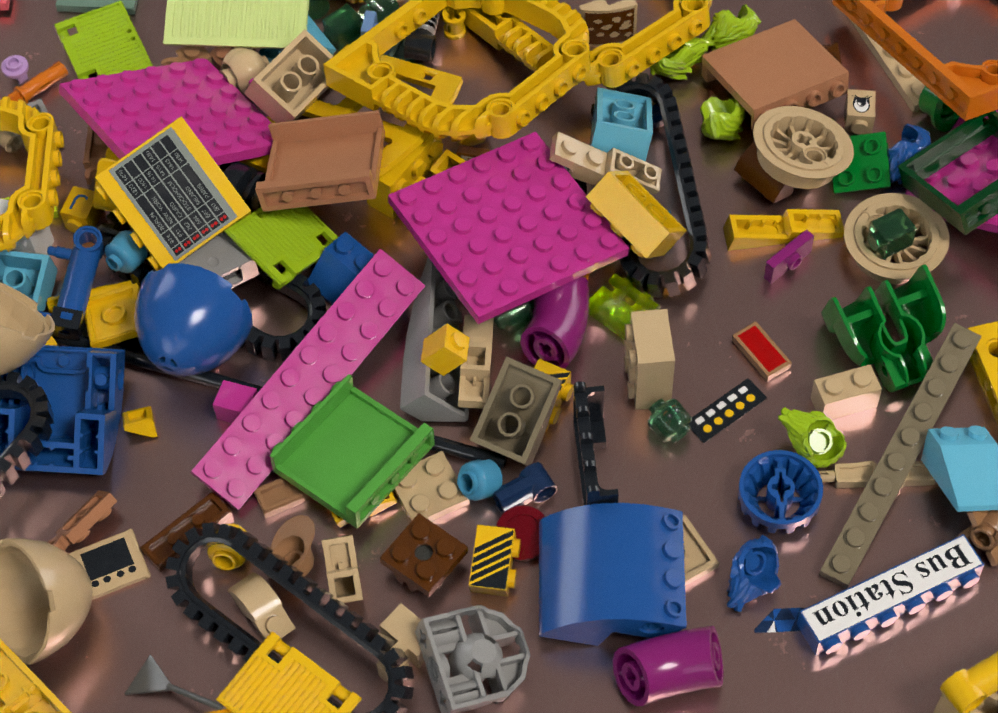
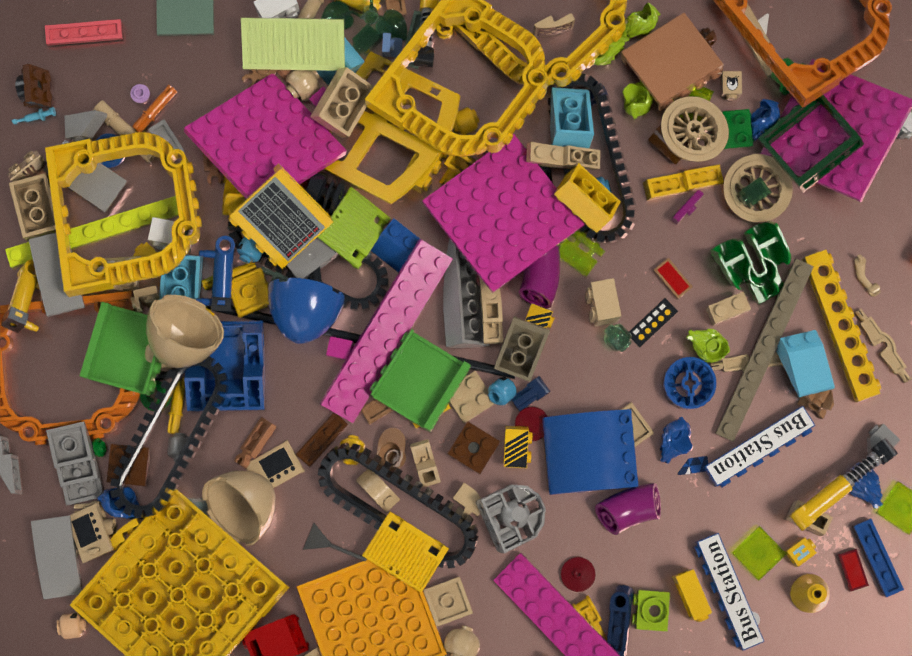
camera: 10 degrees left, 25 degrees up
lime window [54,0,153,79] -> none
yellow brick [60,186,104,233] -> none
yellow slope [122,406,157,438] -> none
nougat panel [255,110,386,212] -> none
yellow brick [421,323,470,376] -> none
black hinge [573,381,619,505] -> none

